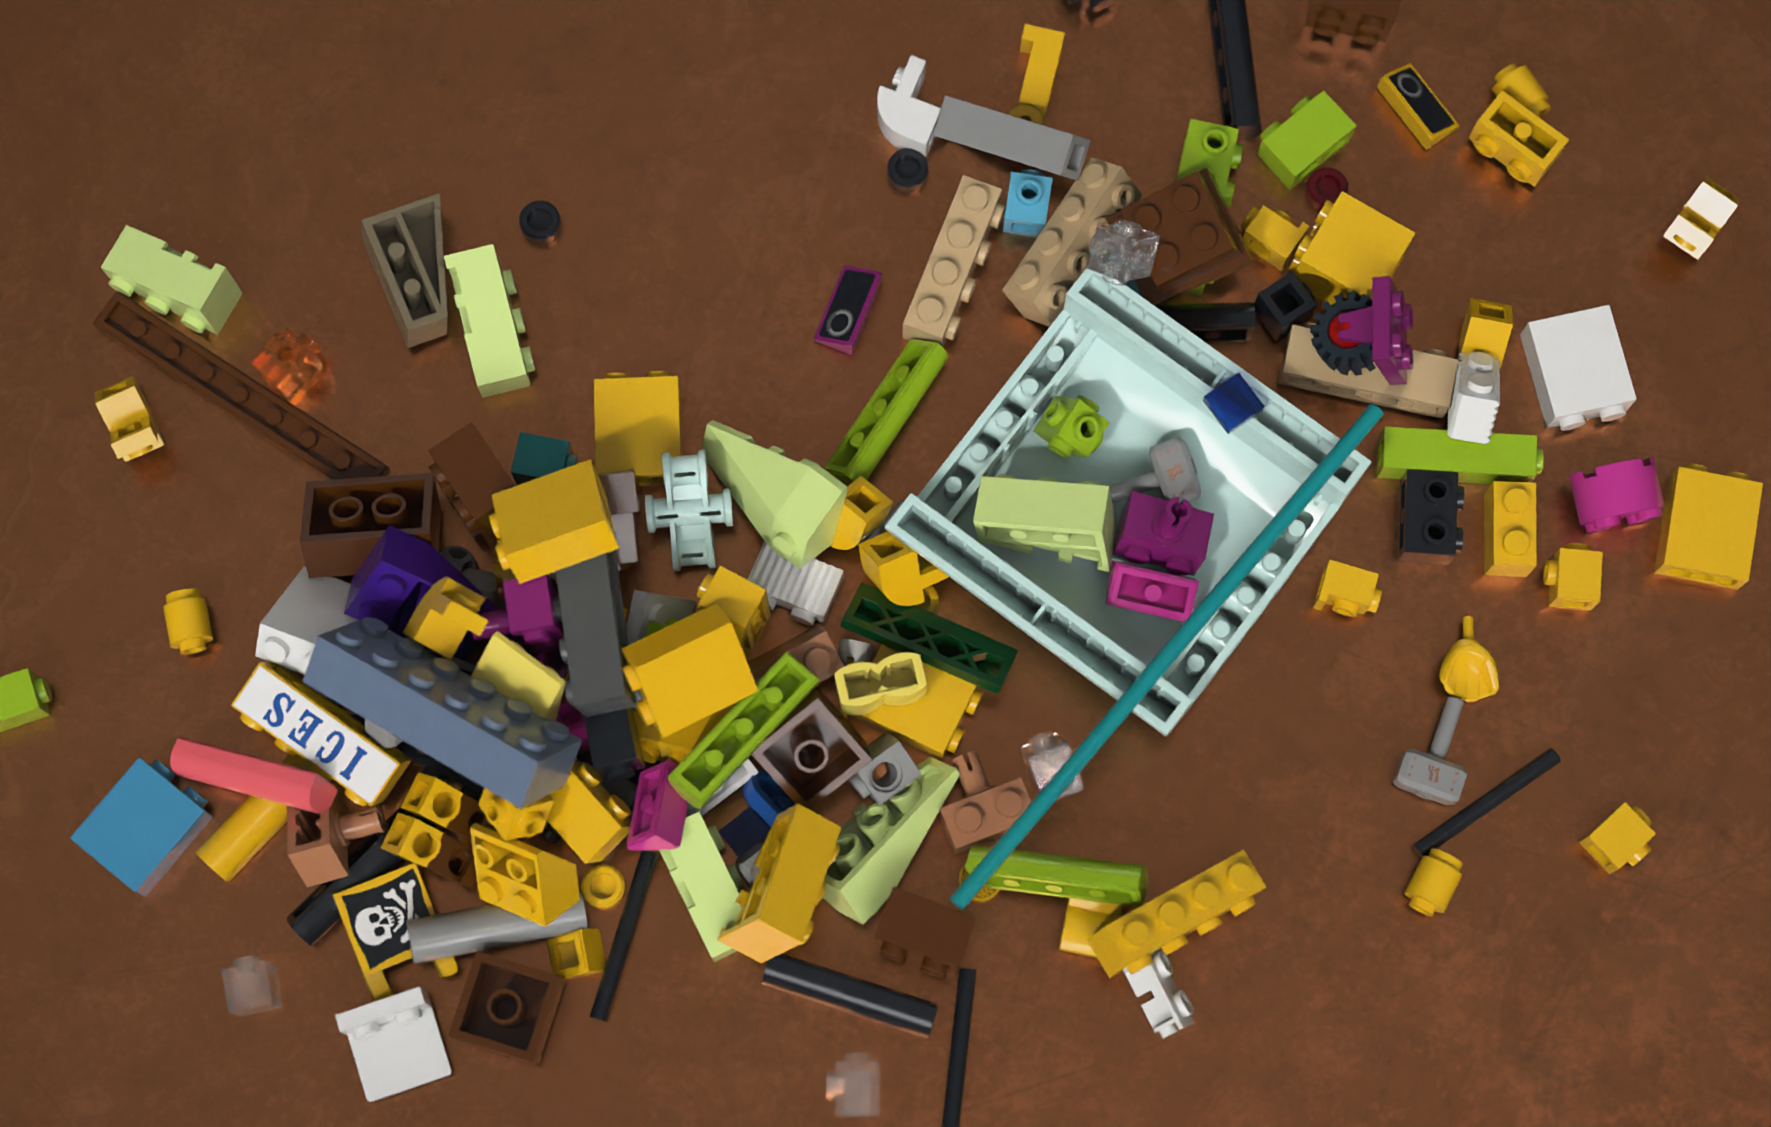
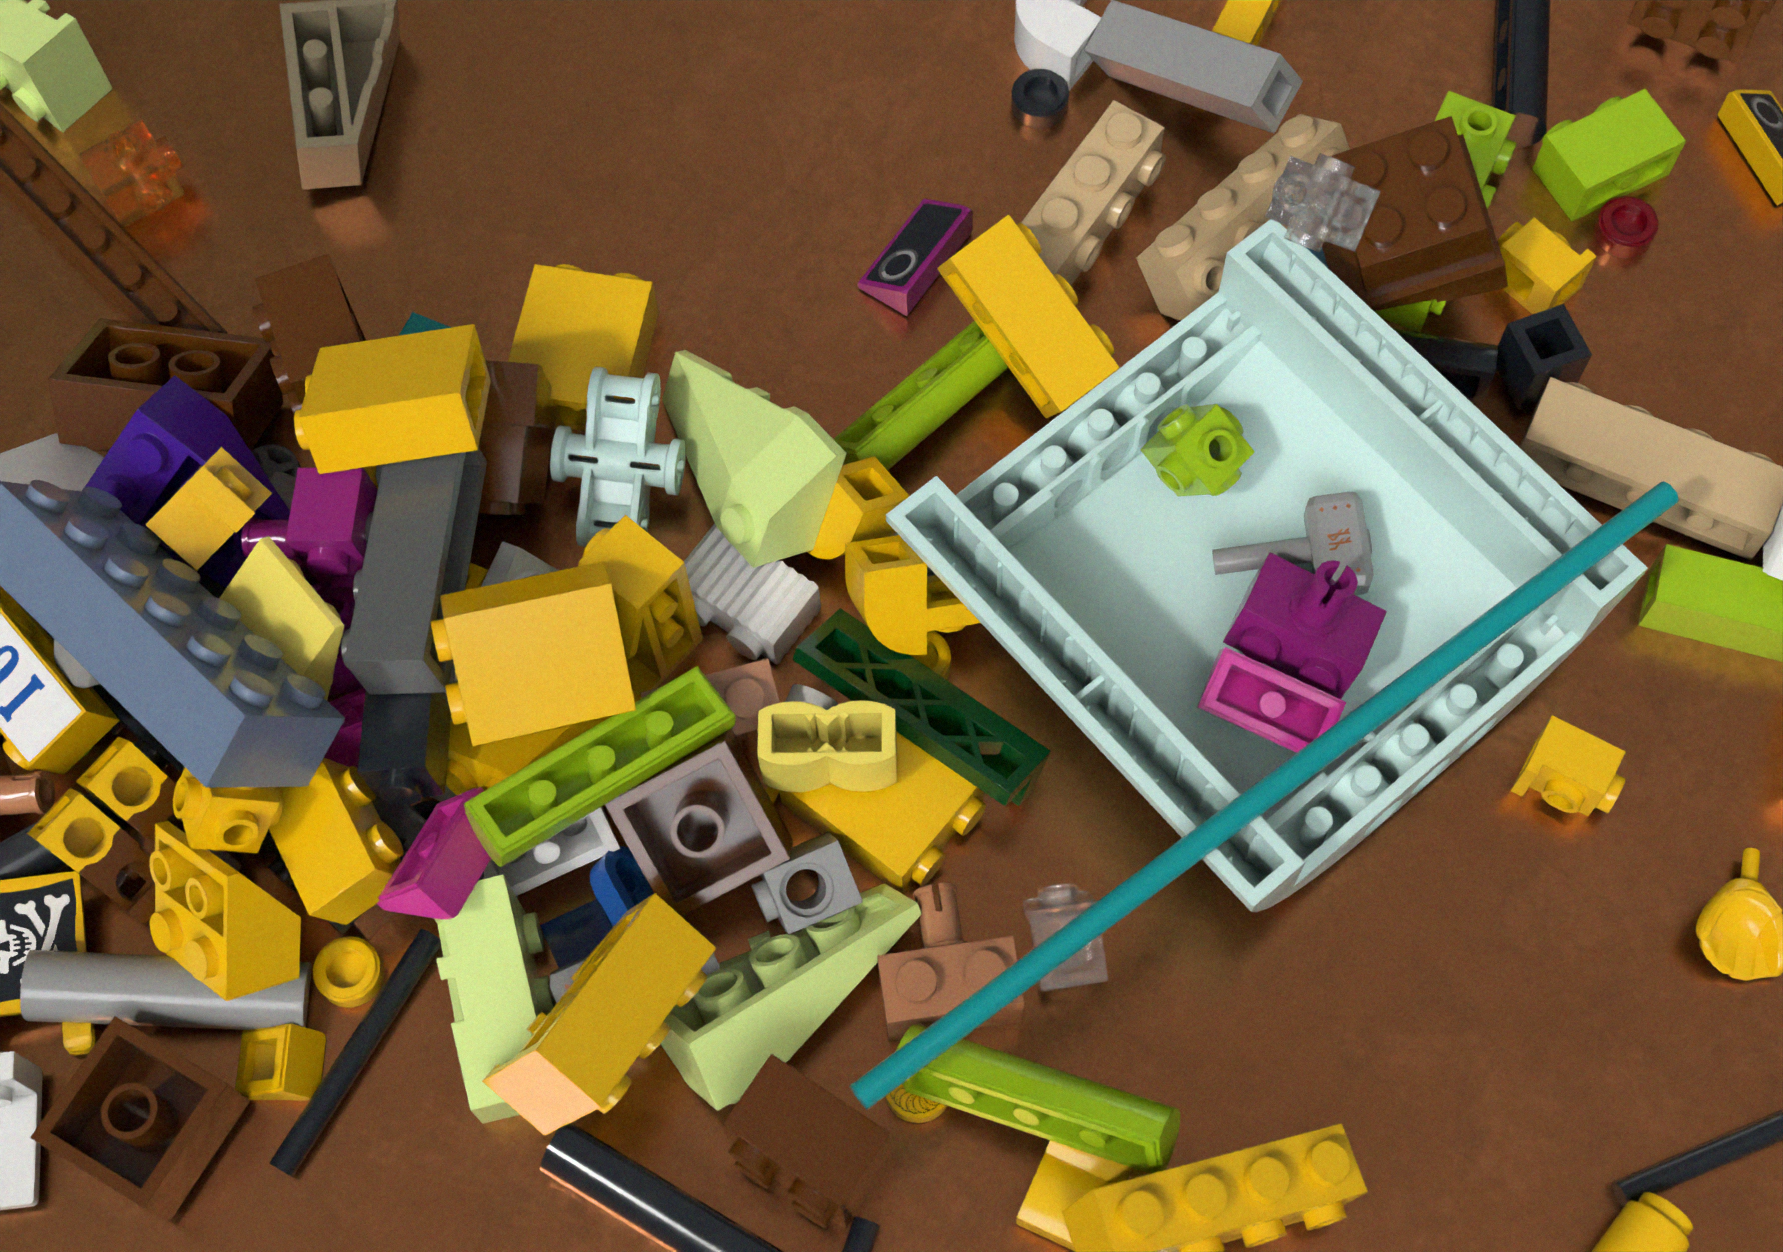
camera: 15 degrees right, 10 degrees down
yellowish green wedge [444,244,536,398] -> none
black tile [519,200,562,244] -> none
yellowish green wedge [973,474,1117,572] -> none
medium azure brick [1003,169,1053,237] -> none
clear blue tile [1202,372,1265,434] -> none
yellow brick [1289,191,1415,305] -> none
magenta plate [1310,276,1414,385] -> none
light grey piece [1393,697,1468,805] -> none
black brick [1398,469,1465,565] -> none
none -> yellow brick [937,214,1119,418]

